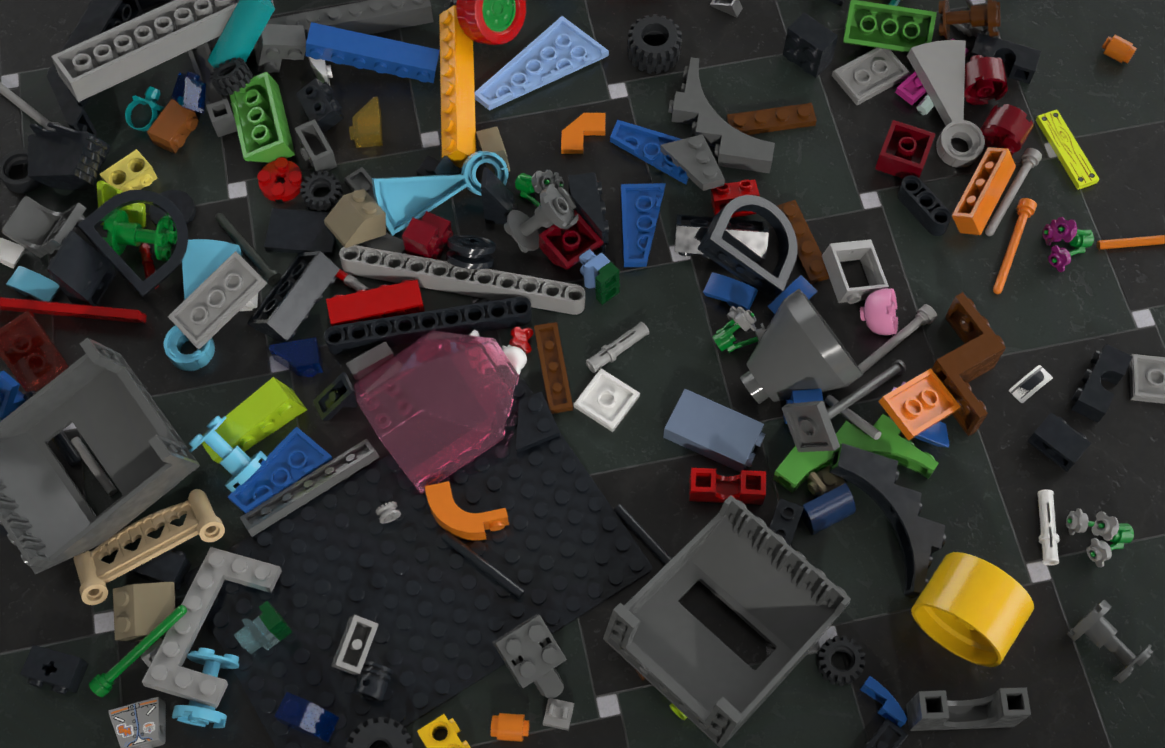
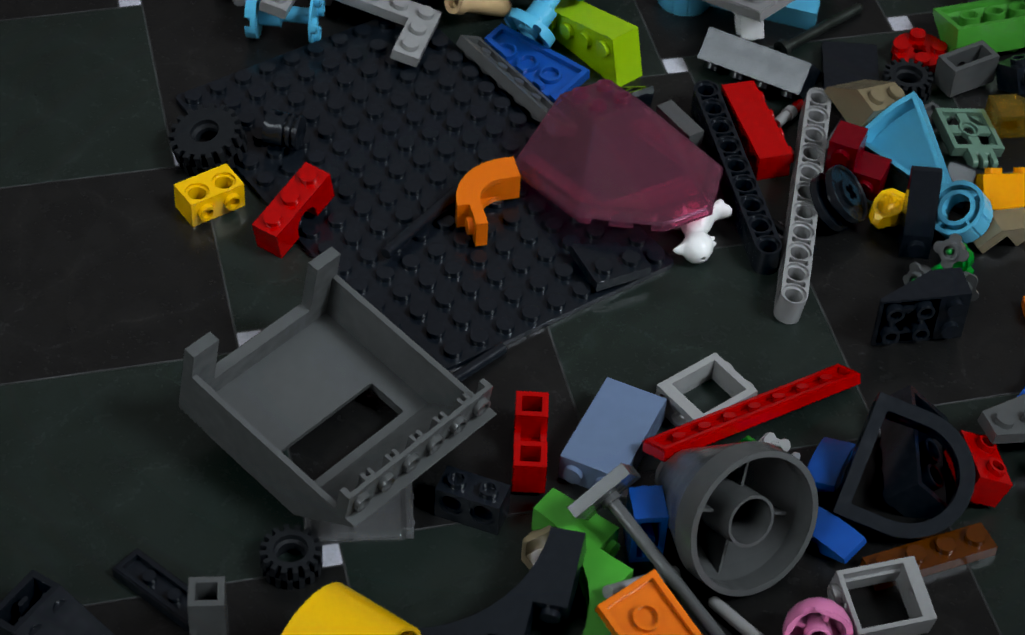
camera: 85 degrees right, 20 degrees down
hips [234,601,293,654] -> none
clear blue slope [269,337,323,377] -> none
clear blue slope [274,692,339,742] -> none
light grey brick [331,615,379,675] -> none
light grey bush [376,501,401,524] -> none
orange brick [491,713,529,742] -> none
dark grey brick [492,615,567,698] -> none
dark grey piece [504,184,578,253] -> none
red piece [509,327,533,354] -> none
reddish brown plate [534,322,573,414] -> none
dark red slope [539,210,604,269] -> none
light grey tile [543,698,574,731] -> none
white tile [574,369,640,432] -> none
hips [579,249,620,305] -> none
light grey pin [586,322,649,373] -> none
blue wing [621,183,666,267] -> none
dark blue brick [801,483,856,535] -> none
blue slope [860,676,907,728] -> none
none -> red arch [252,162,335,259]
none -> red tile [643,364,861,462]
none -> light grey window [656,352,758,427]
none -> yellow rock [868,188,905,229]
none -> sand green piece [931,108,1005,168]

